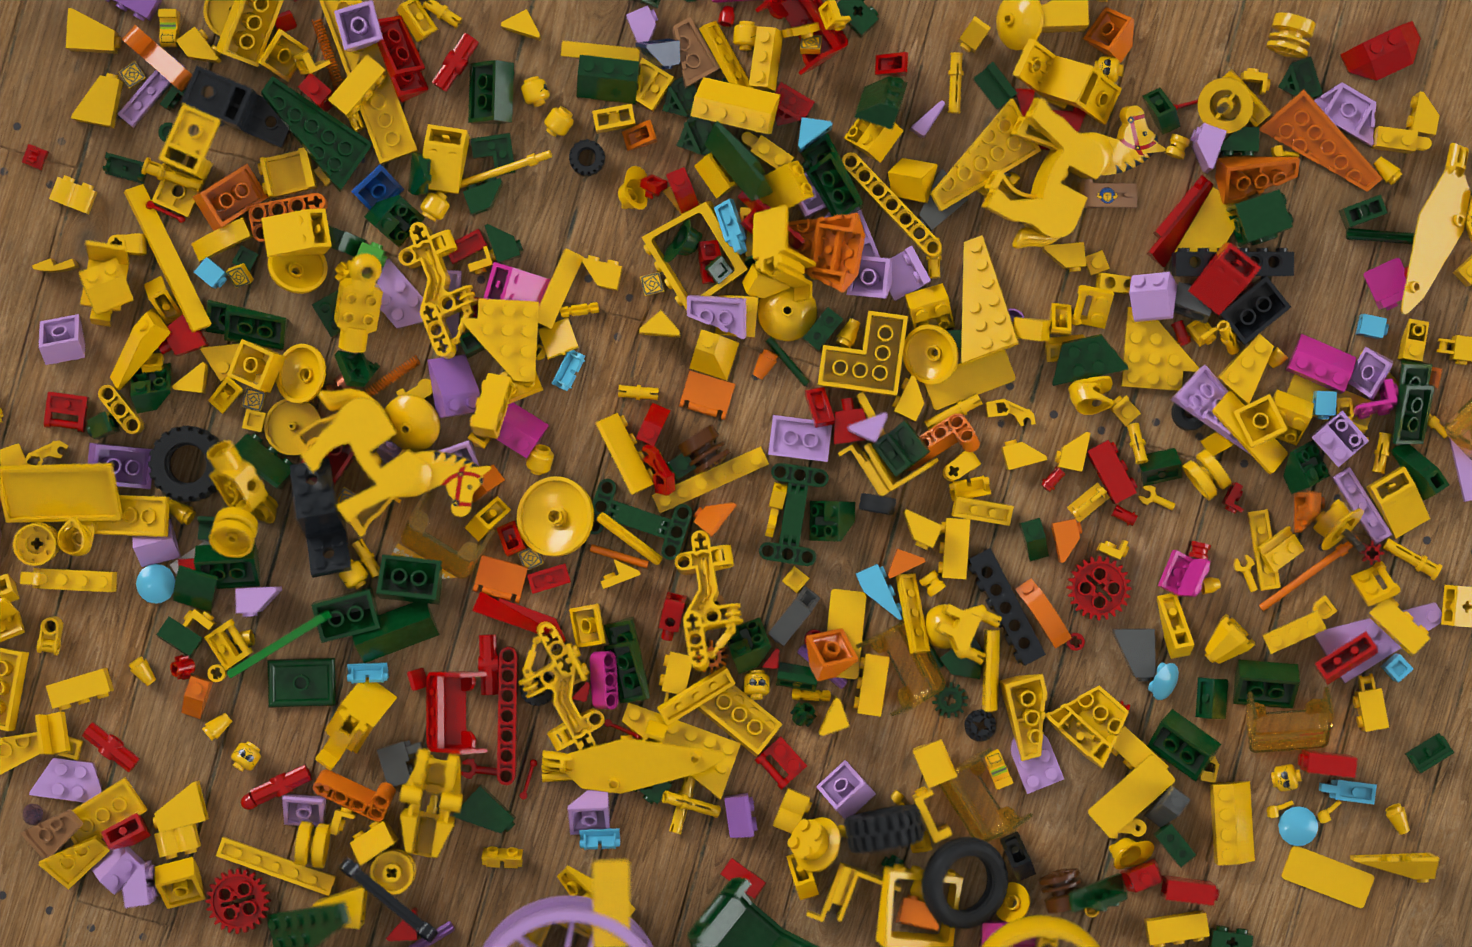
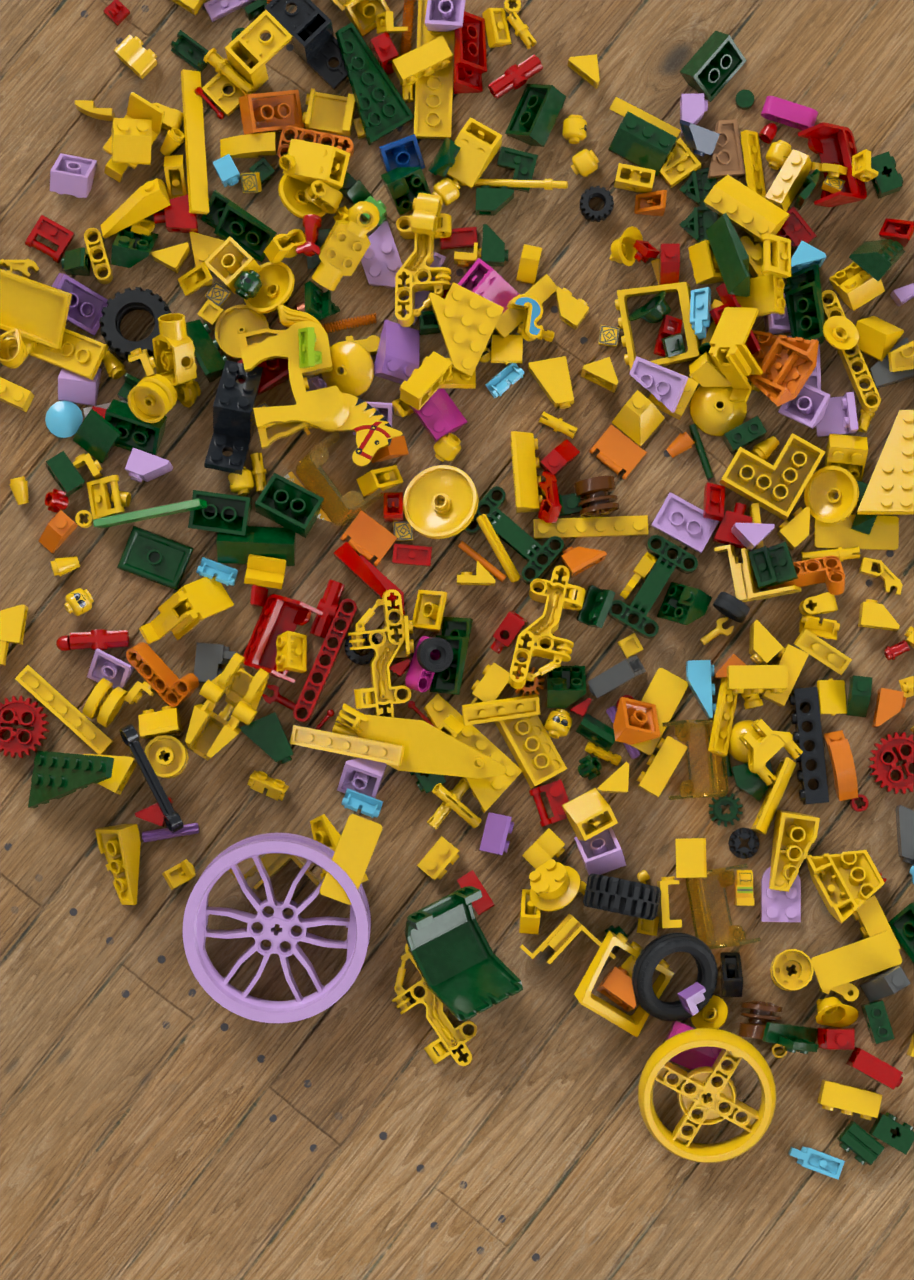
camera: 20 degrees right, 5 degrees down
none -> yellow bracket [128,348,157,376]
none -> yellow cone [160,128,185,156]
none -> dark green head [234,270,262,300]
none -> yellow panel [244,554,286,589]
none -> yellow brick [264,229,306,263]
none -> yellow bracket [276,631,307,673]
none -> yellow hinge [279,154,296,171]
none -> yellow plate [290,725,405,766]
none -> red animal [296,214,322,257]
none -> lime hinge [298,327,322,368]
none -> yellow piece [304,180,343,214]
none -> yellow brick [408,192,443,236]
none -> black tyre [417,637,453,672]
none -> yellow bracket [417,836,460,881]
none -> yellow animal [507,294,543,342]
none -> yellow slope [516,244,542,285]
none -> yellow slope [528,356,574,409]
none -> yellow slope [561,788,618,841]
none -> dark green bracket [577,585,615,628]
none -> medium lavender panel [677,982,706,1016]
none -> yellow bar [700,617,734,645]
none -> yellow brick [727,665,788,694]
none -> yellow plate [761,233,791,278]
none -> yellow wheel [770,949,814,992]
none -> dark green slope [794,169,820,211]
none -> yellow piece [817,678,847,716]
none -> yellow dish [823,316,859,350]
none -> dark green slope [851,512,877,535]

